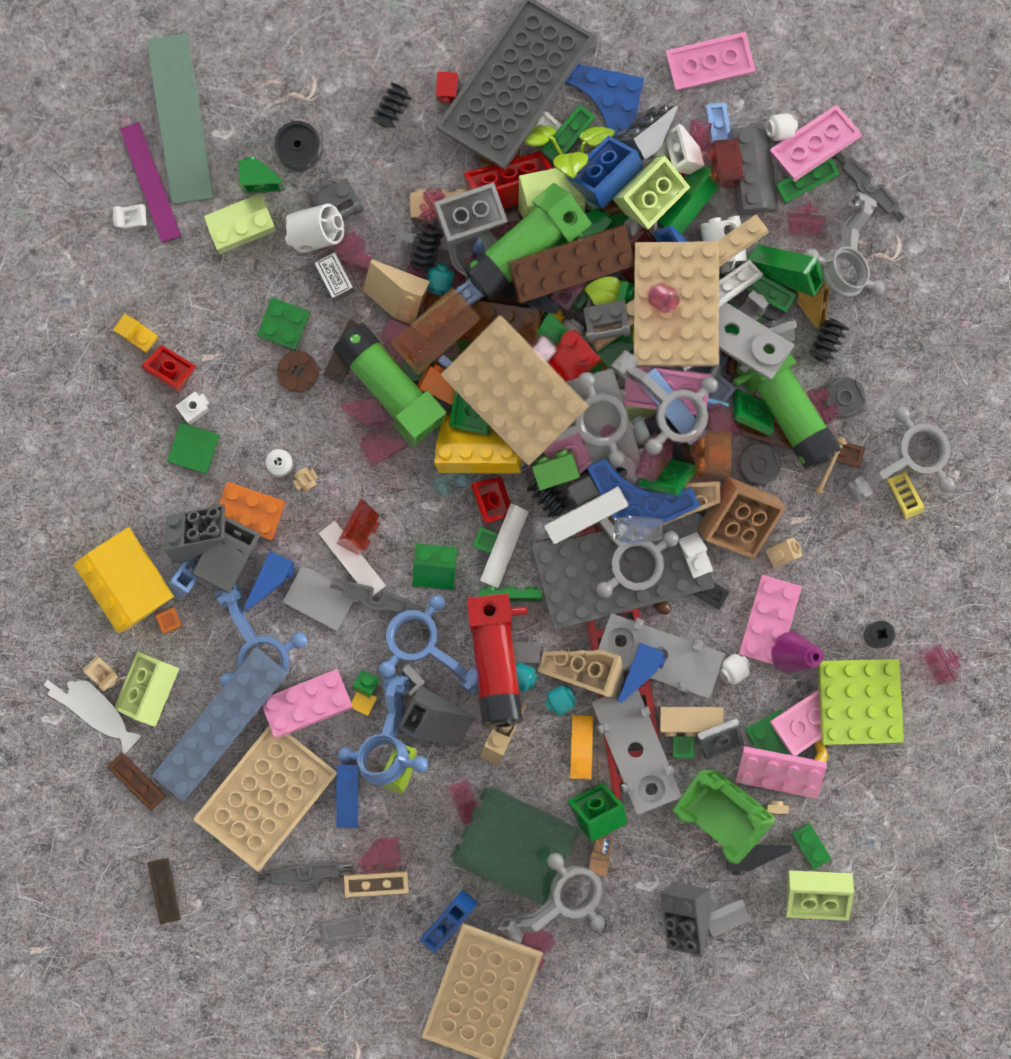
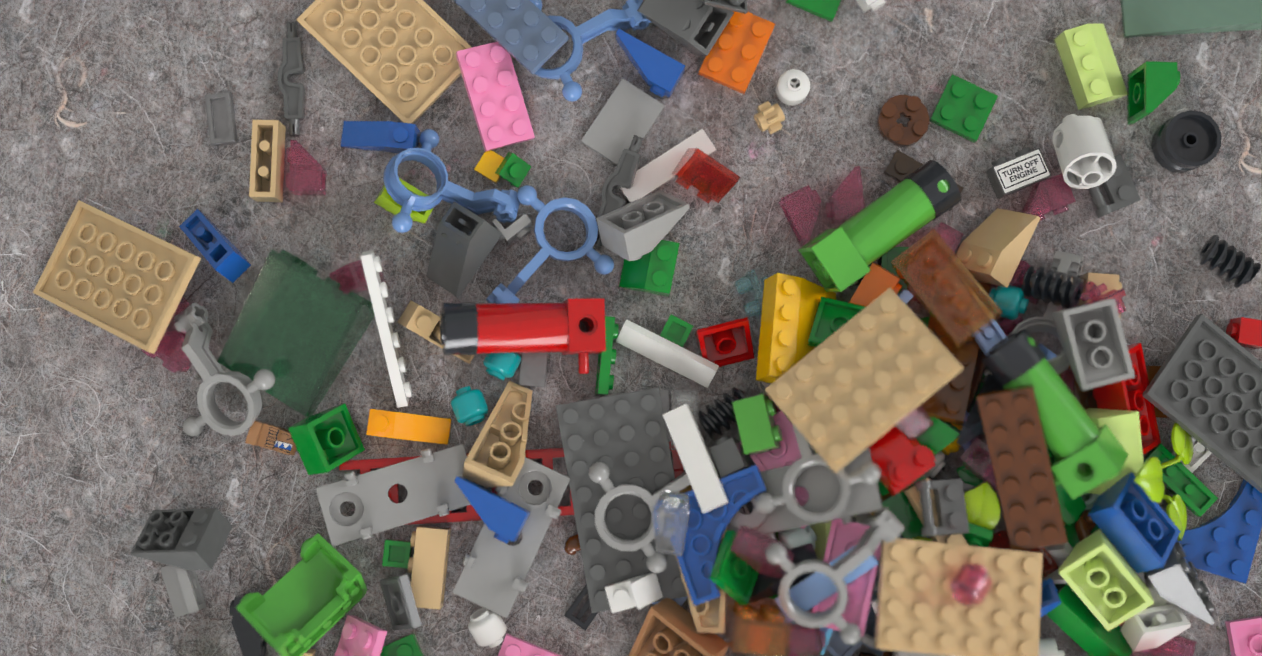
camera: 90 degrees right, 0 degrees up
none -> white plate [361,250,412,408]
none -> light grey slope [596,190,690,261]

